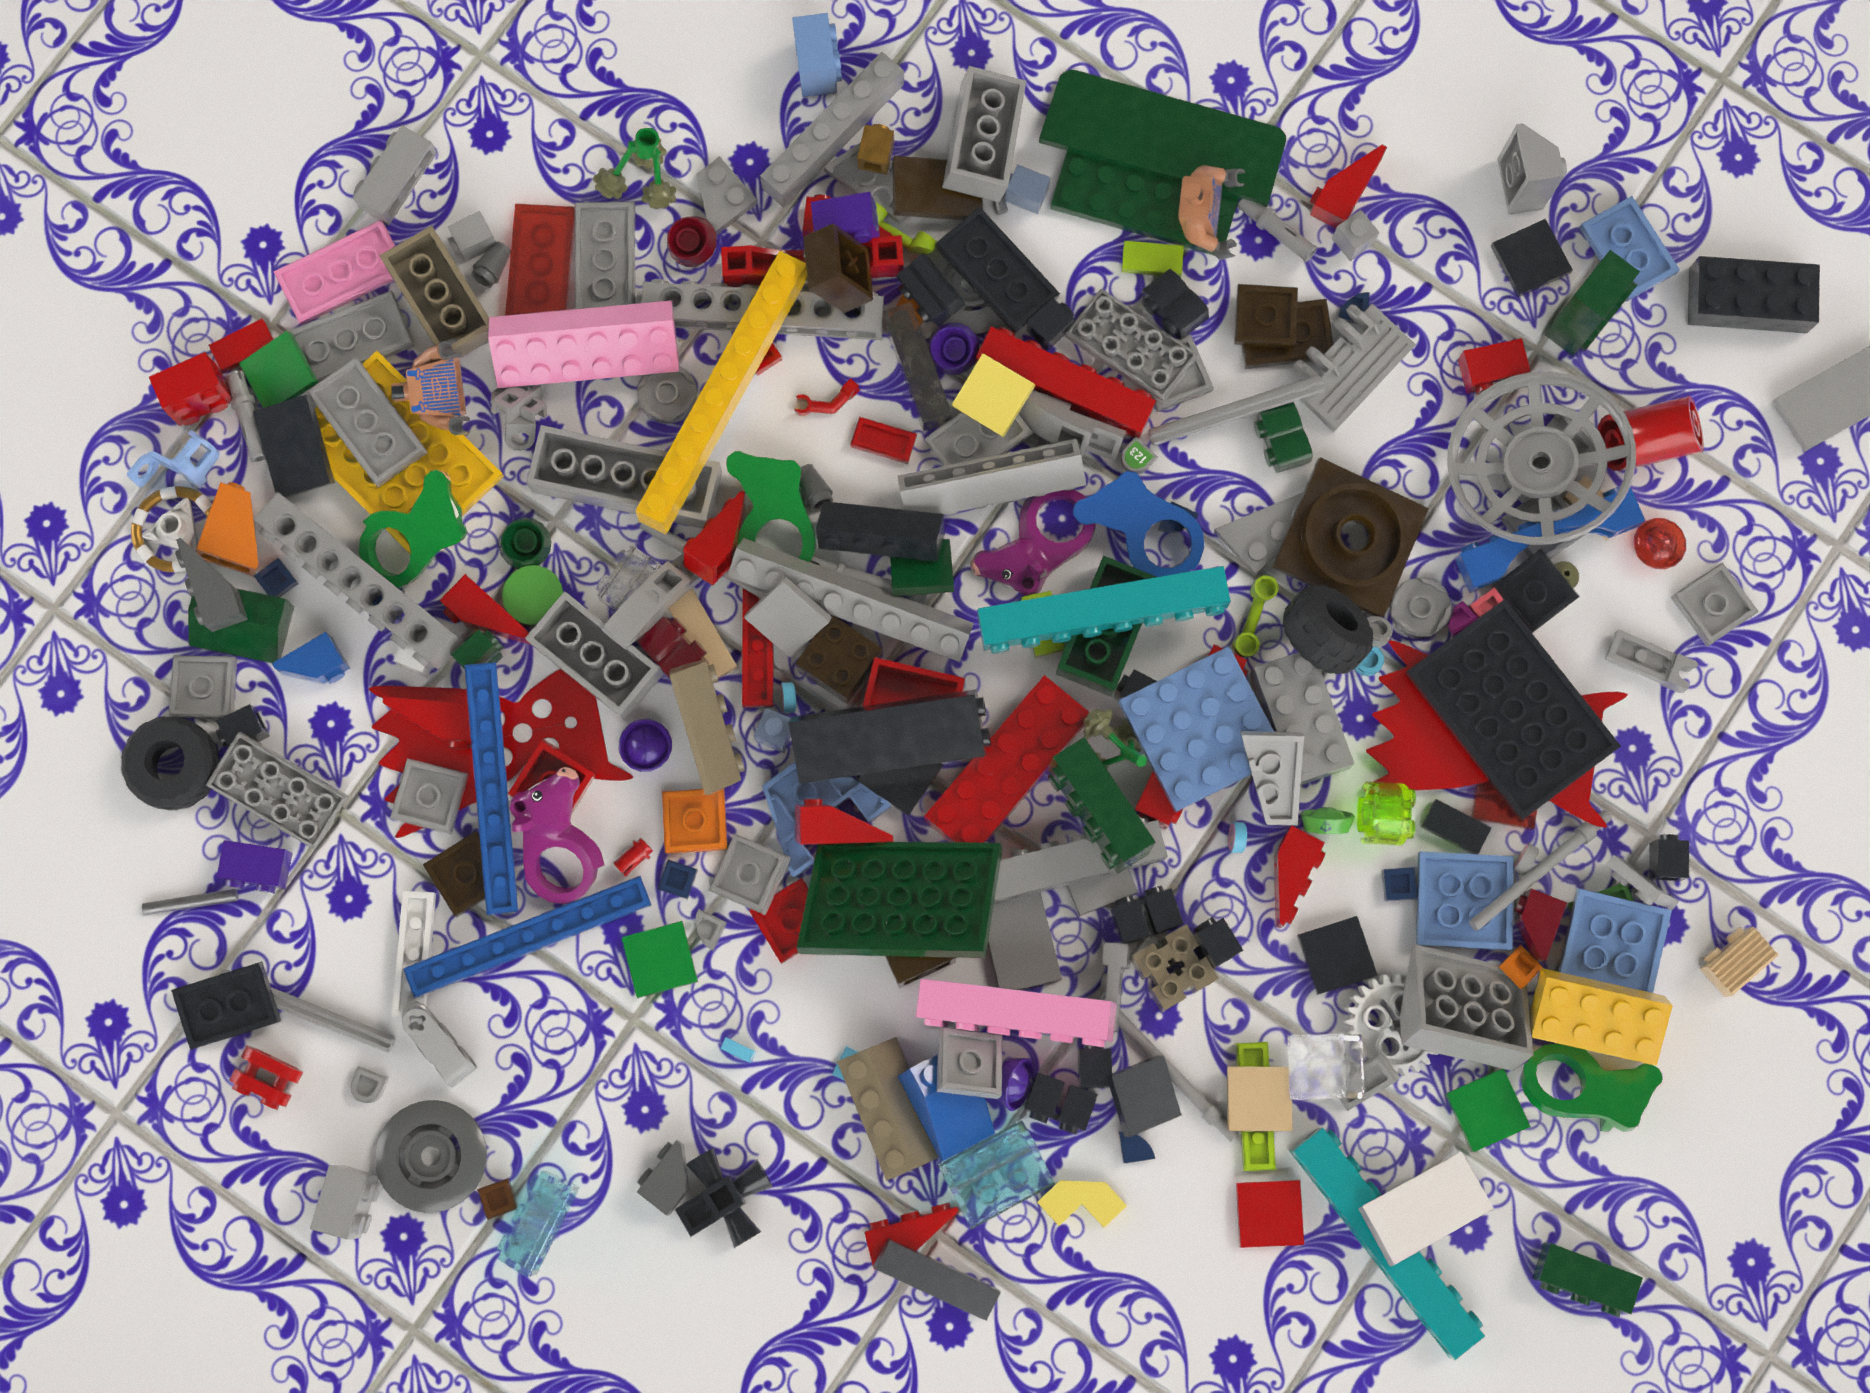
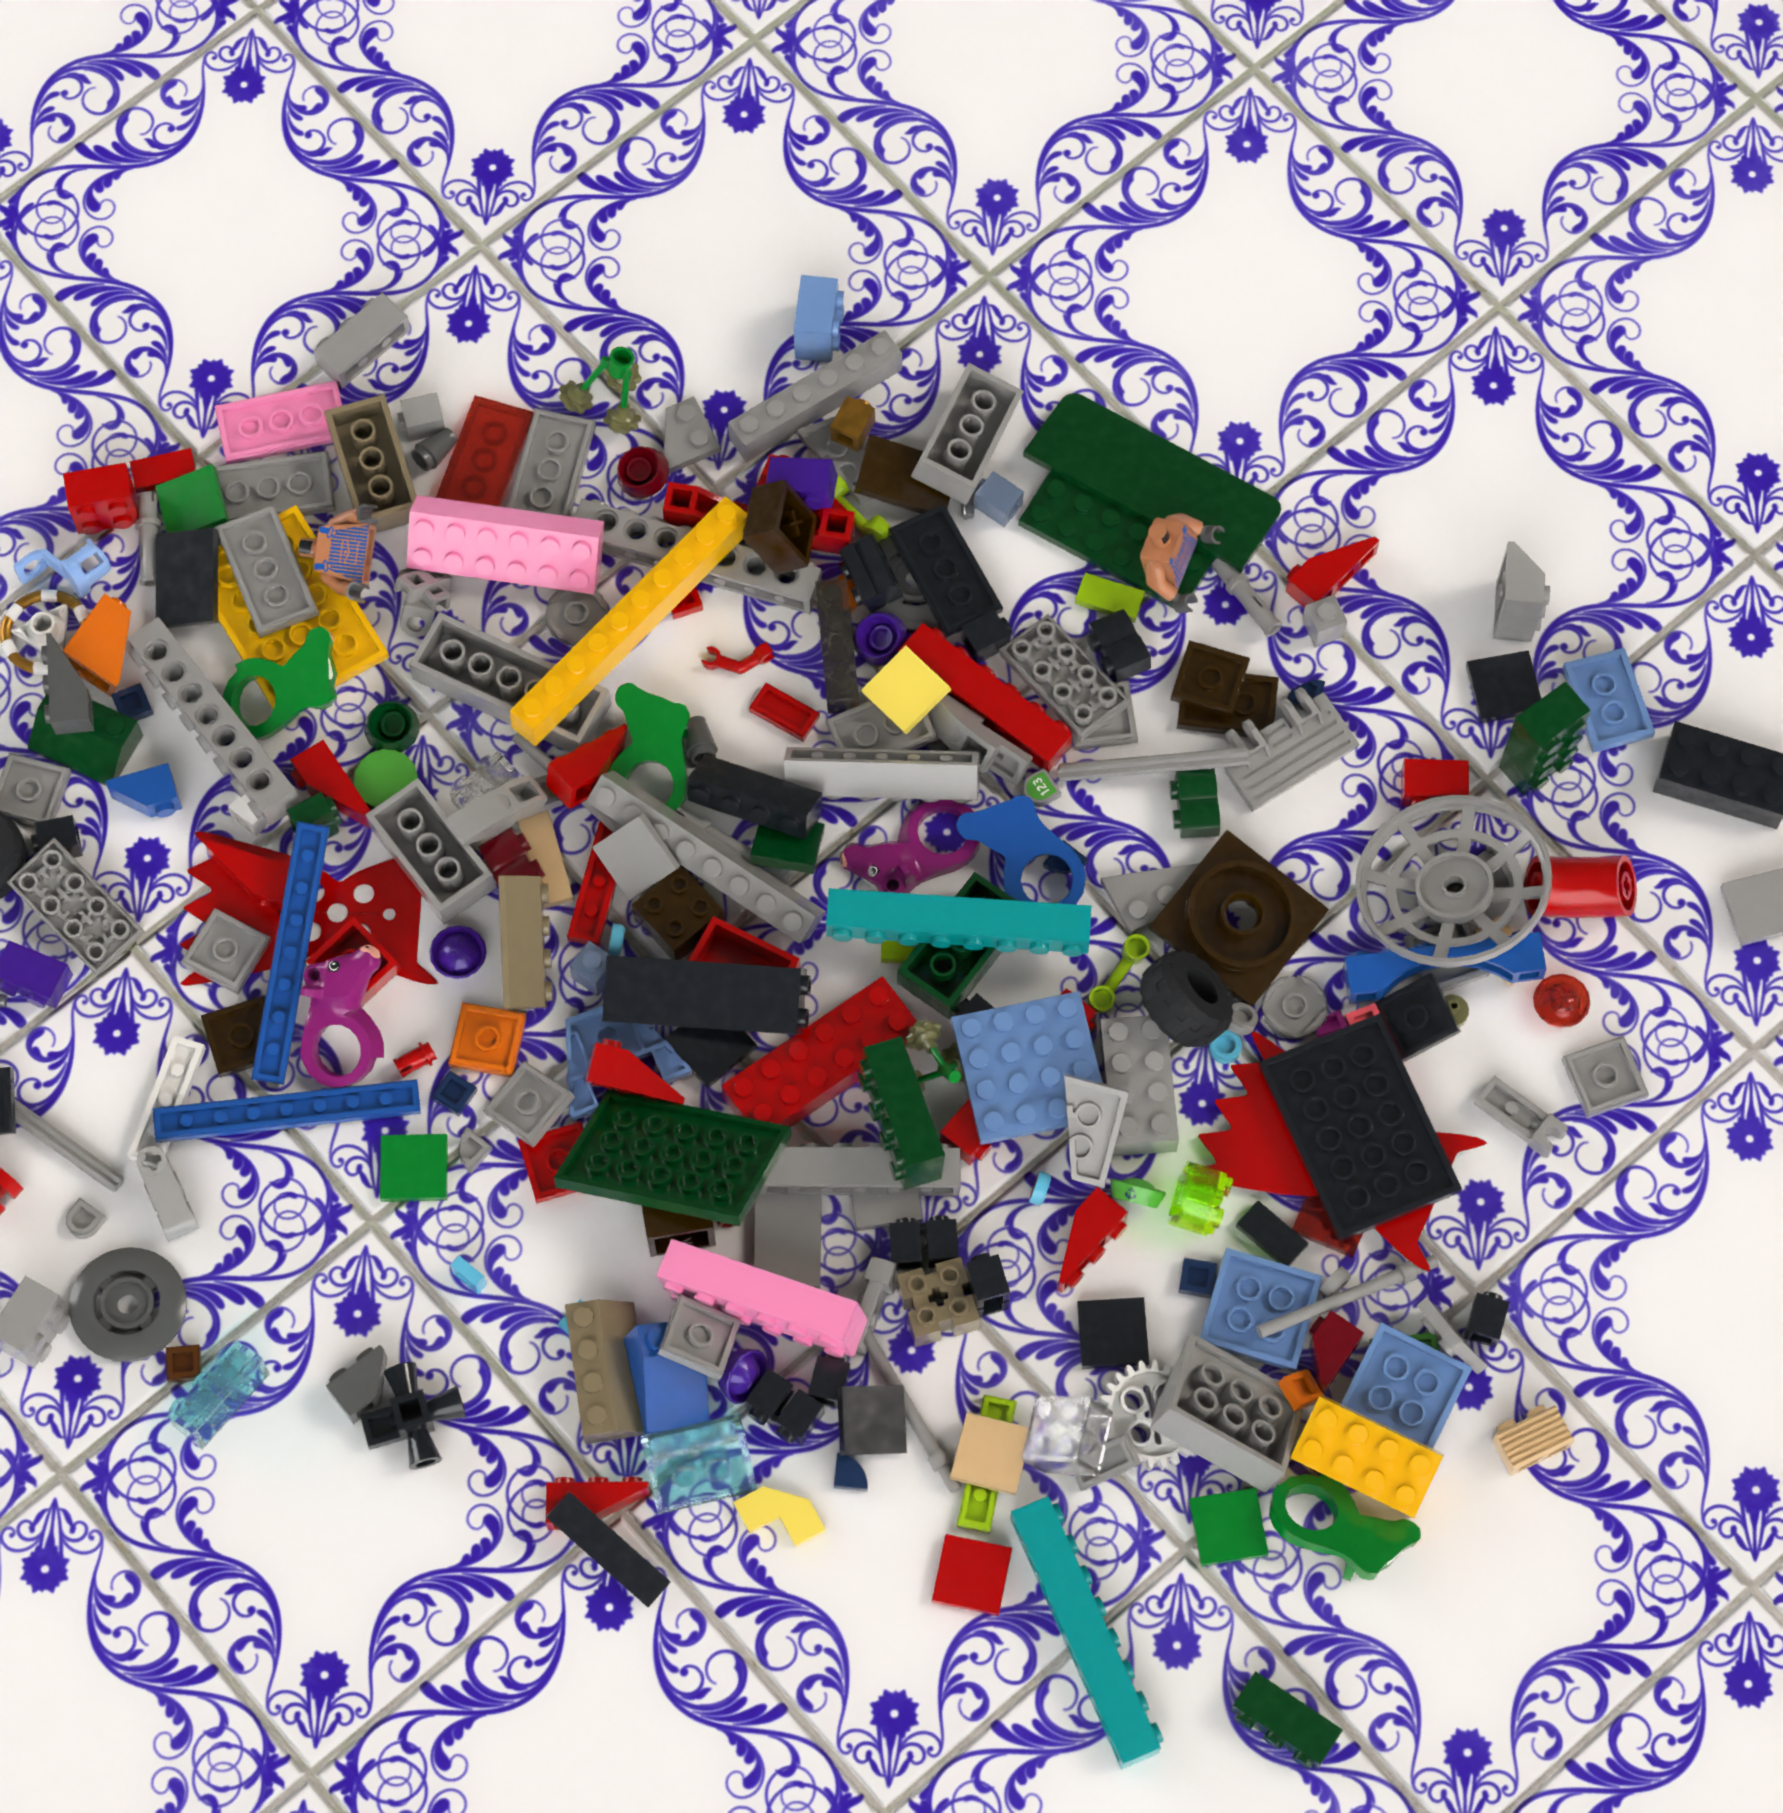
camera: 15 degrees right, 10 degrees down
tile [1358,1152,1494,1267] -> none

